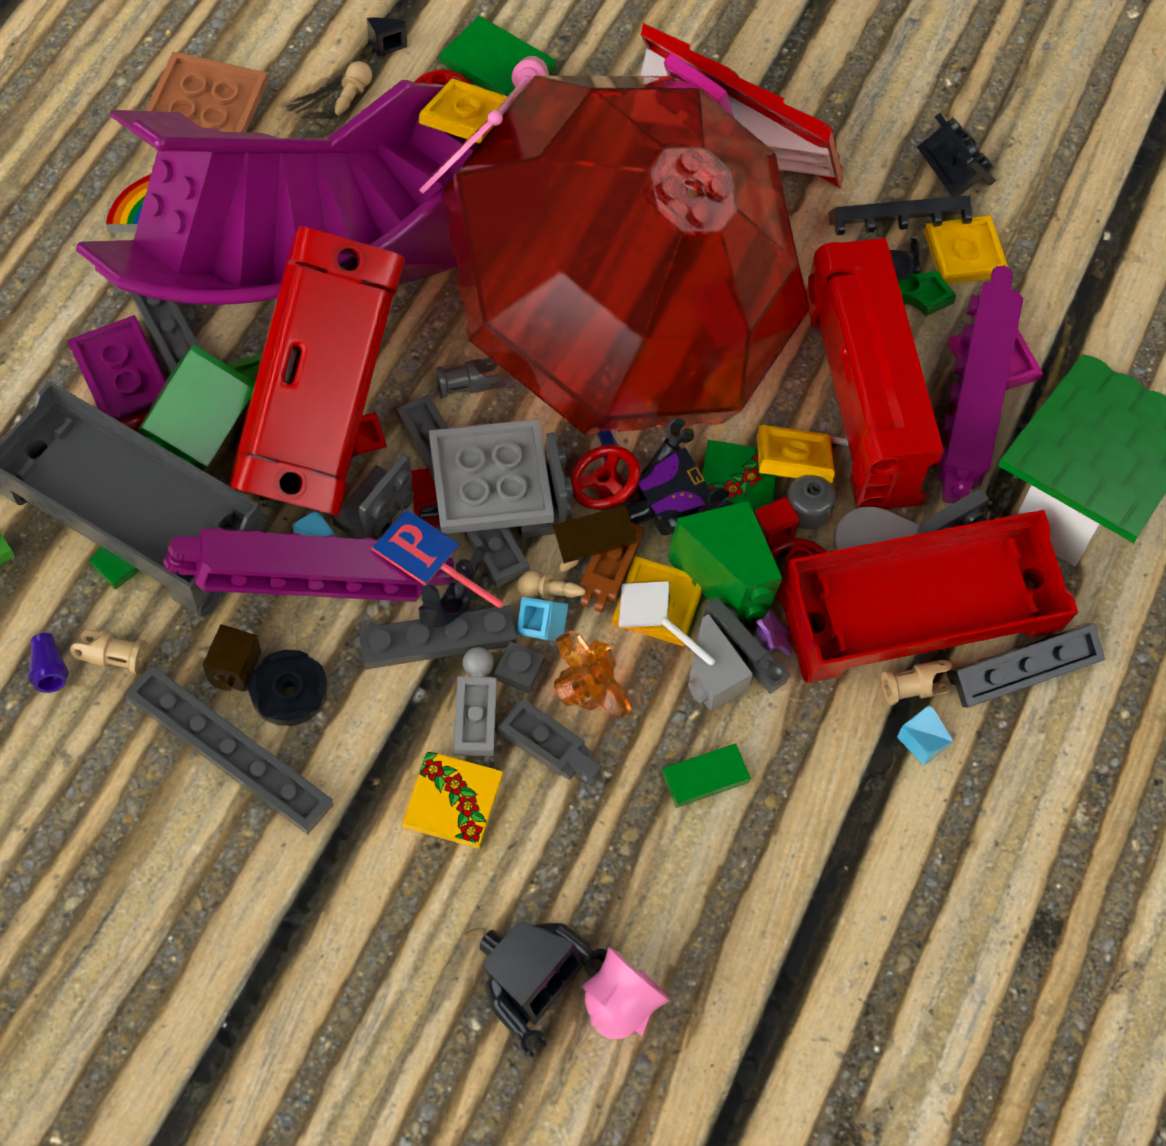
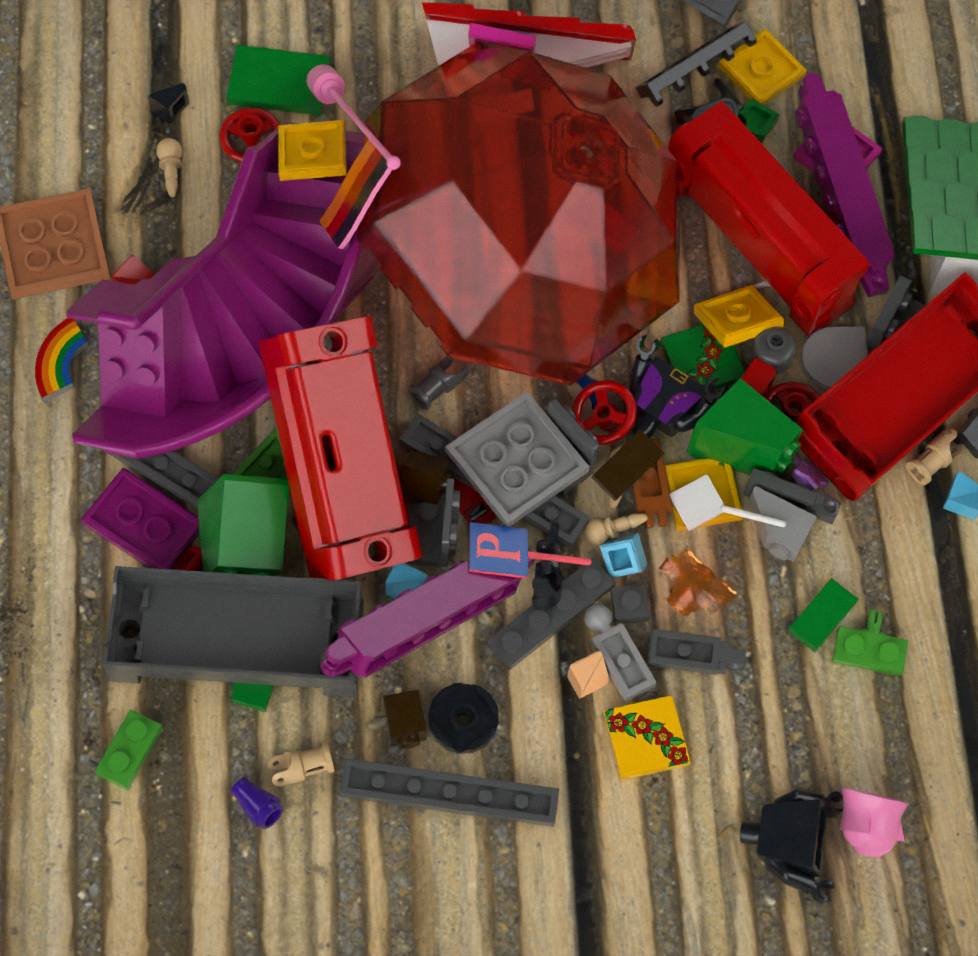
camera: 30 degrees left, 5 degrees up
none -> dark brown brick [400,450,454,505]
none -> light nougat slope [567,651,609,699]
none -> bright green plate [832,610,908,676]

